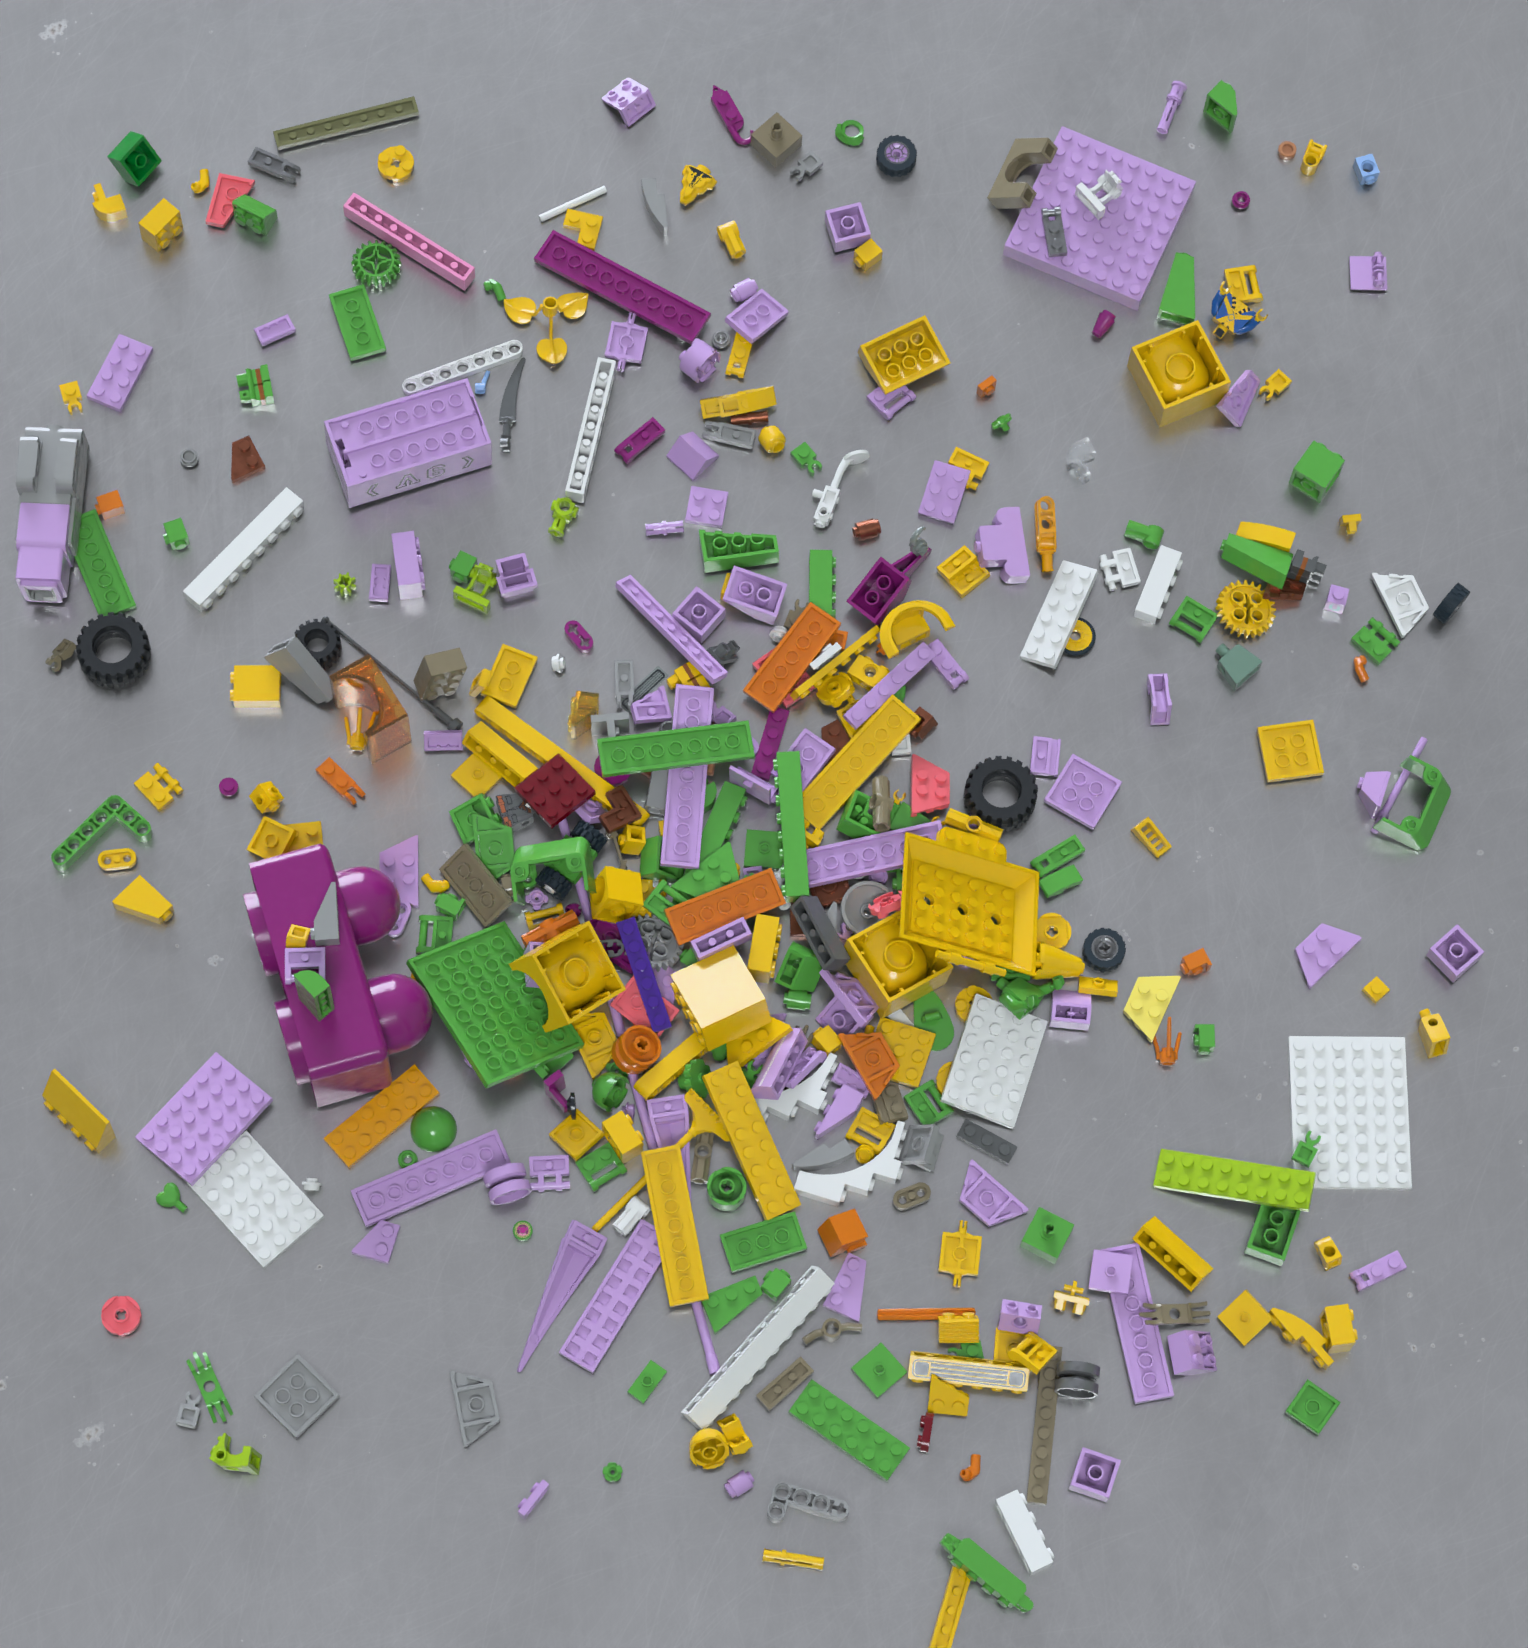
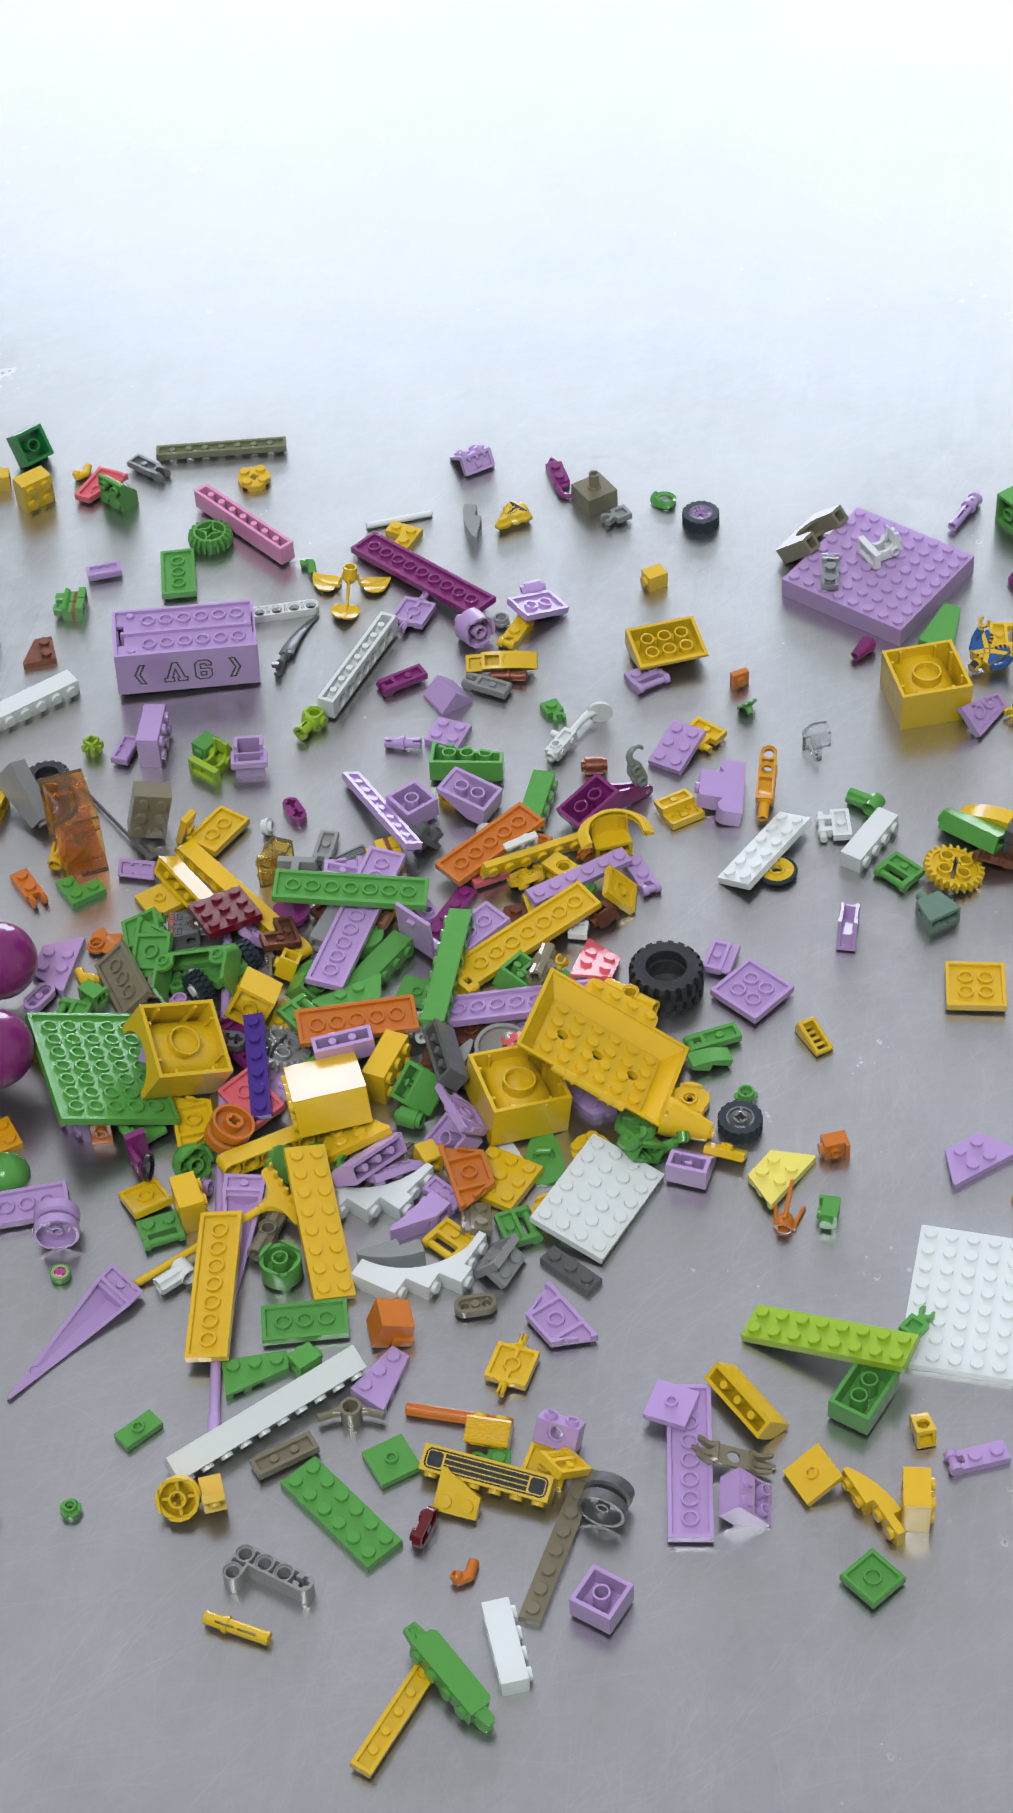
camera: 20 degrees right, 25 degrees down
light blue hand [475,371,490,394] -> none
lavender plate [529,1155,570,1192] -> none
lavender plate [559,1219,661,1374] -> none
yellow piece [717,221,746,259] -> none
lavender brick [724,1470,755,1498] -> none
yellow head [758,425,786,453] -> none
lavender brick [824,202,871,252] -> none
yellow plate [855,1144,875,1164] -> none
bright green brick [1020,1207,1074,1264] -> none
yellow hips [1053,1280,1090,1315] -> none
none -> bright green plate [55,875,107,910]
none -> orange plate [87,927,123,954]
none -> yellow plate [602,865,637,915]
none -> bright green plate [734,1085,758,1102]

